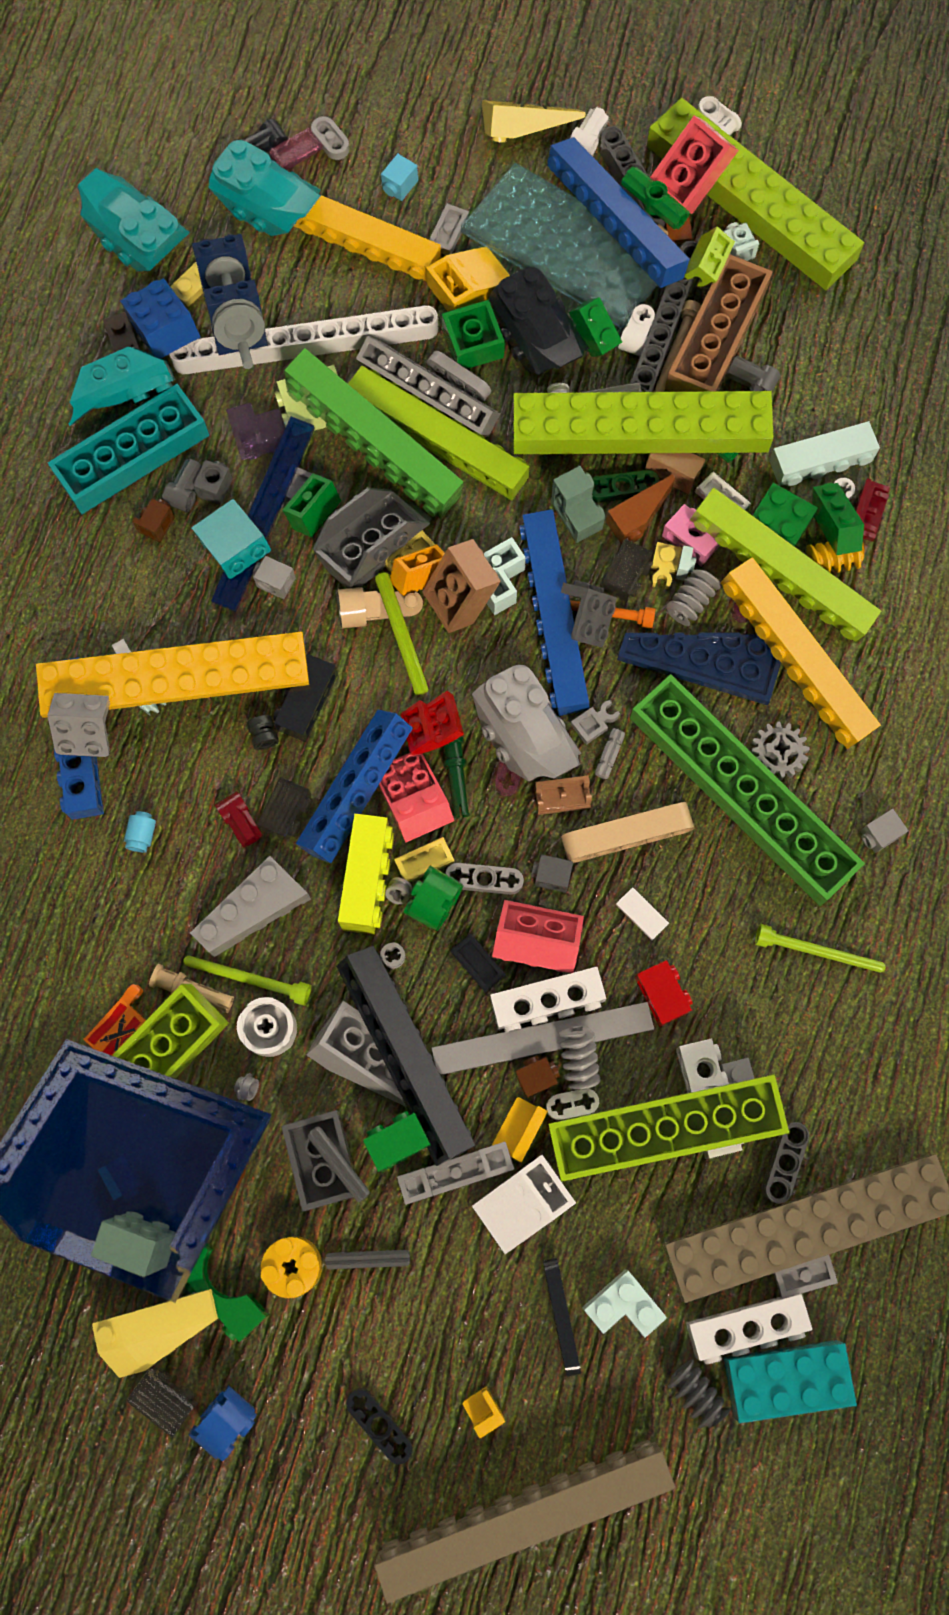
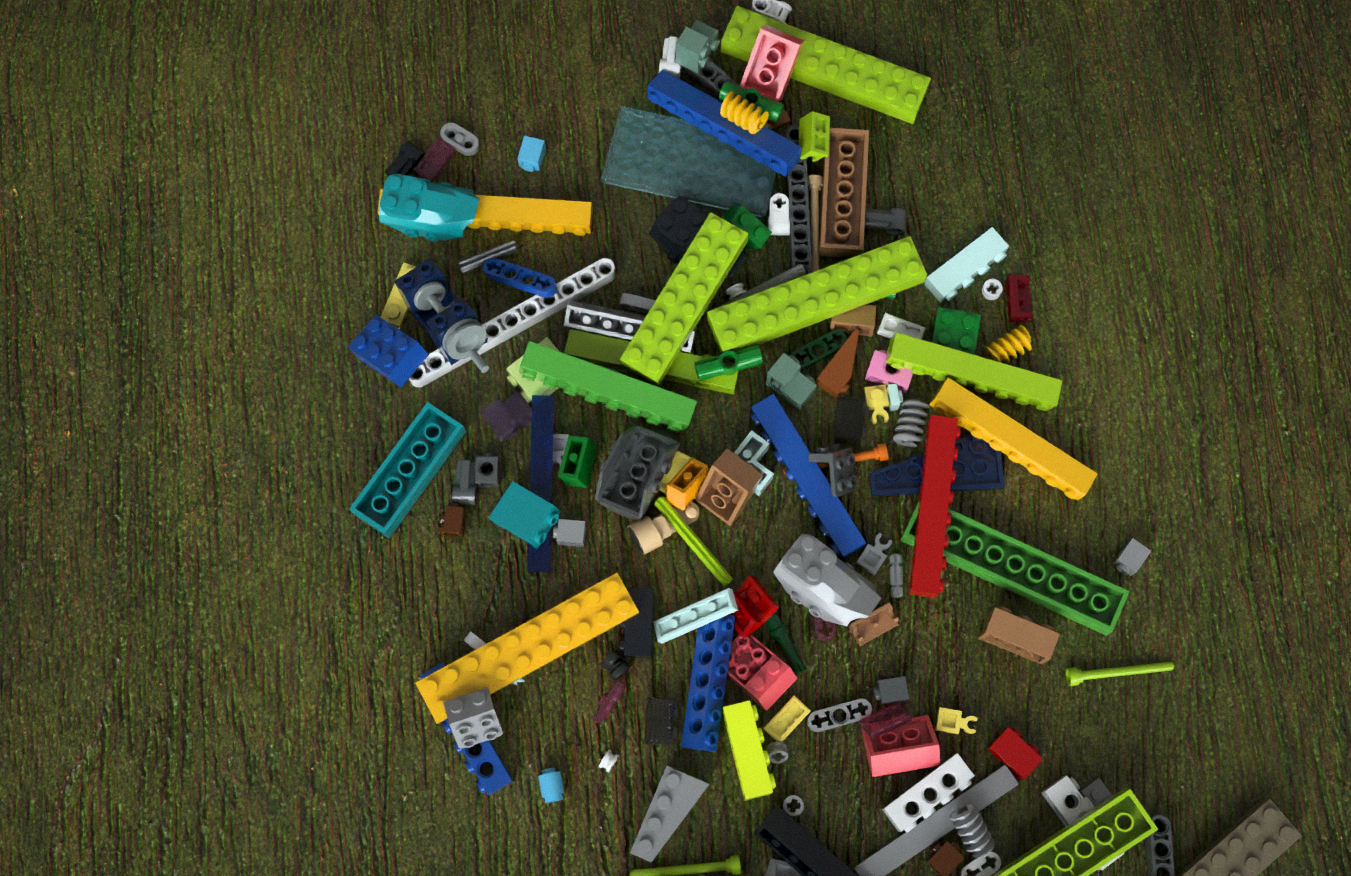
camera: 20 degrees left, 0 degrees up
teal slope [68,346,175,426] -> none
teal slope [78,168,190,271] -> none
dark brown plate [103,312,140,352] -> none
dark red piece [214,791,263,848] -> none
green brick [403,865,463,931] -> none
yellow slope [426,246,510,312] -> none
light grey plate [429,204,469,255] -> none
green brick [442,300,505,369] -> none
black tile [450,933,506,993] -> none
light yellow wedge [482,100,585,142] -> none
tan beam [561,802,695,863] -> none
white piece [616,888,669,940] -> none
light aqua brick [724,222,759,261] -> none
light grey gear [750,722,810,780] -> none
green brick [812,483,864,555] -> none
none -> dark grey axle [457,239,518,273]
none -> blue beam [483,258,558,298]
none -> clear pink plate [593,681,626,726]
none -> white bush [599,749,619,773]
none -> lime brick [620,212,748,387]
none -> light aqua tile [653,588,738,644]
none -> sand green brick [676,20,720,74]
none -> green piece [694,345,763,382]
none -> yellow piece [720,91,769,135]
none -> clear pink plate [860,702,912,738]
none -> red brick [909,415,961,598]
none -> light yellow plate [935,707,978,735]
none -> medium nougat brick [978,606,1060,665]

